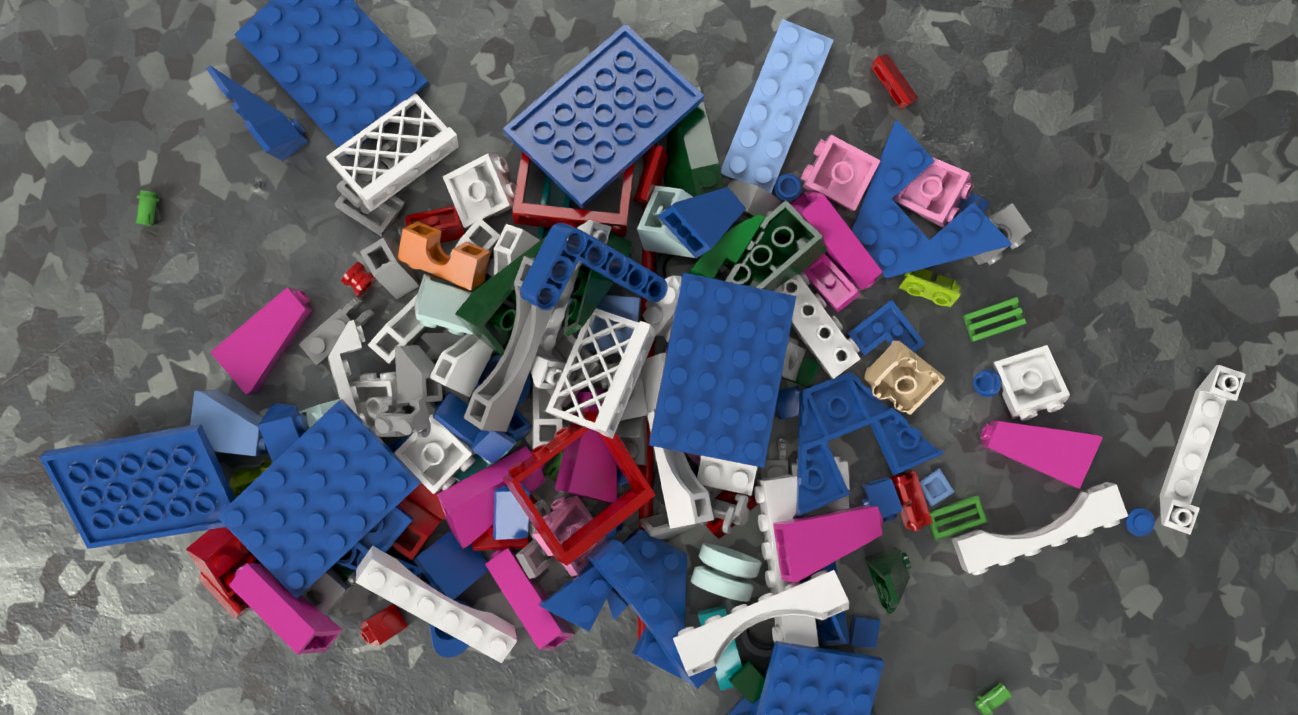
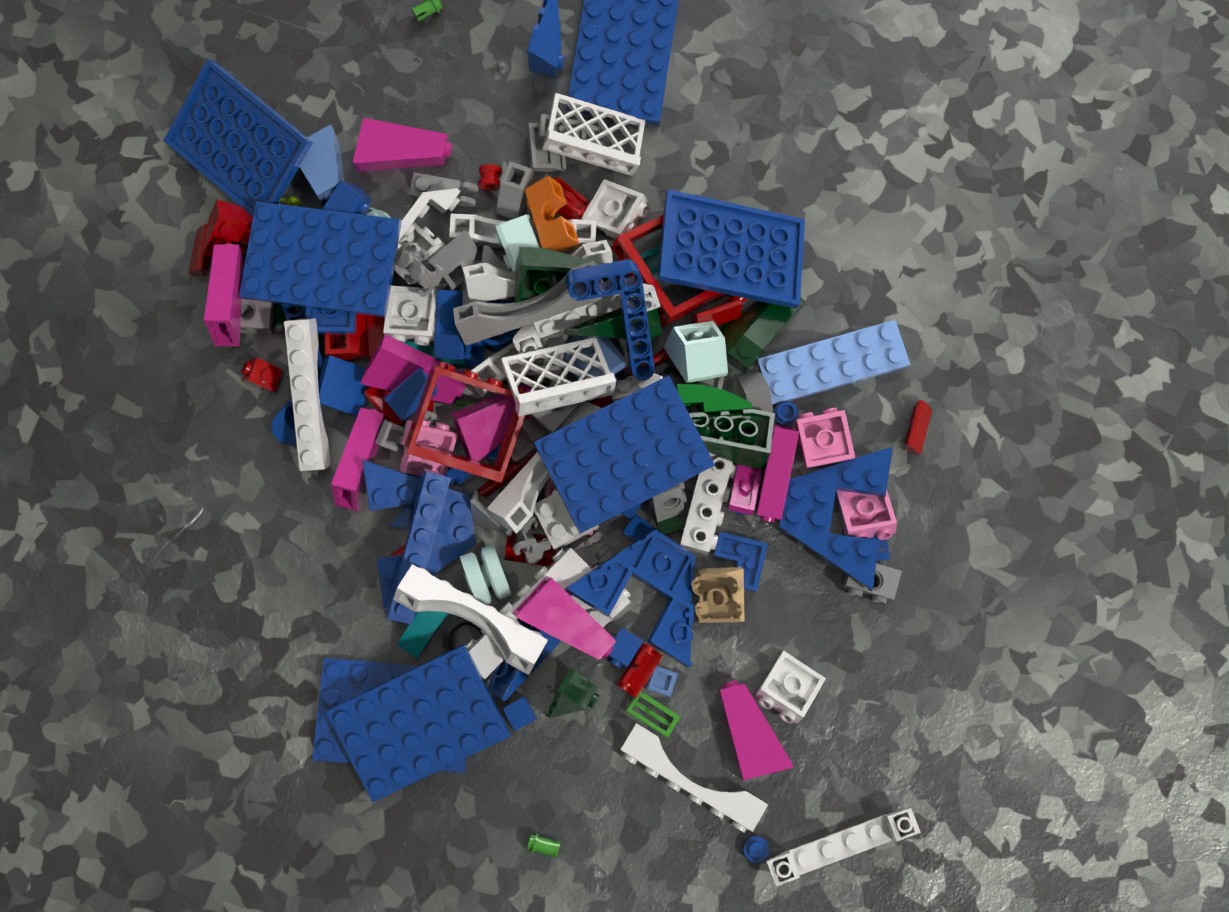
camera: 40 degrees right, 10 degrees down
blue slope [658,187,746,258] -> none
dark green slope [729,661,766,704] -> none
lime hinge [899,269,961,307] -> none
bright green tile [963,297,1026,342] -> none
blue plate [973,369,1001,397] -> none

